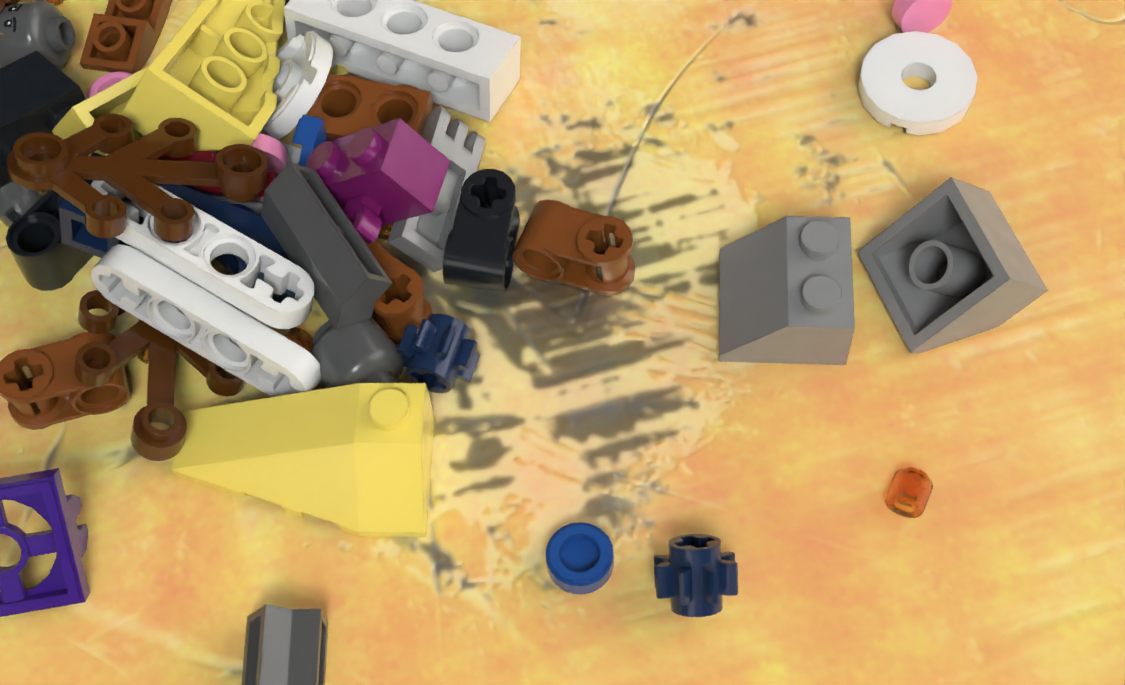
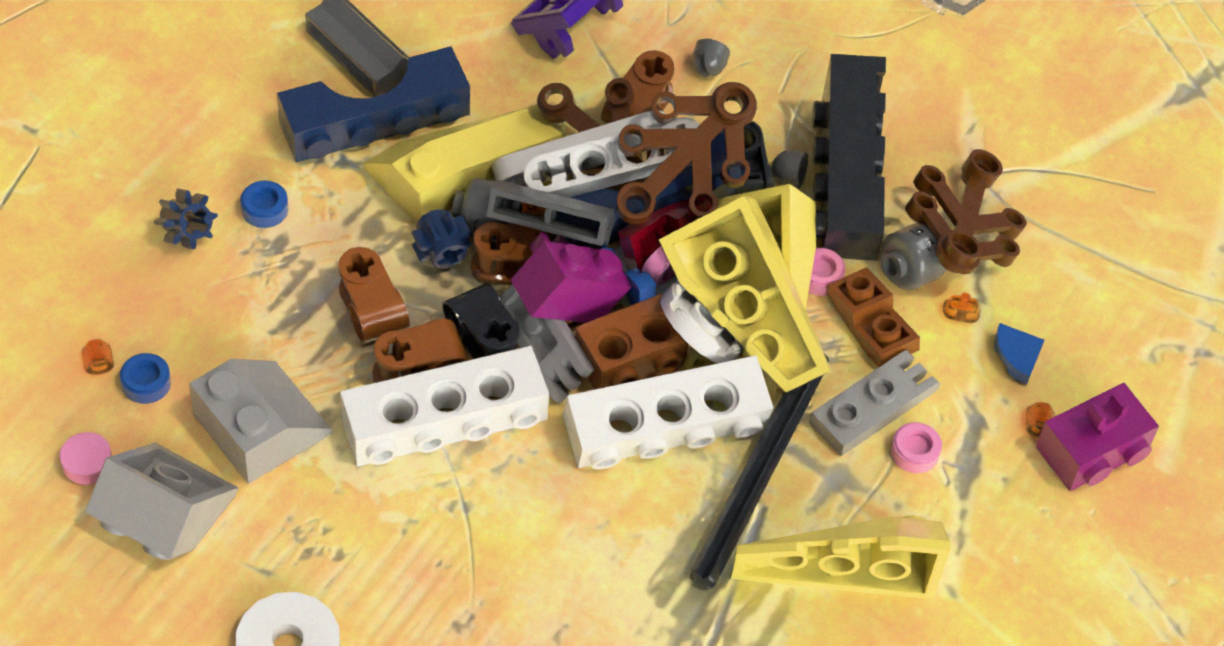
camera: 130 degrees right, 5 degrees down
none -> bright pink tile [60,432,112,485]
none -> blue tile [120,353,171,404]
none -> dark blue arch [277,46,470,163]
none -> dark orange piece [338,247,410,344]
none -> white brick [340,345,549,467]

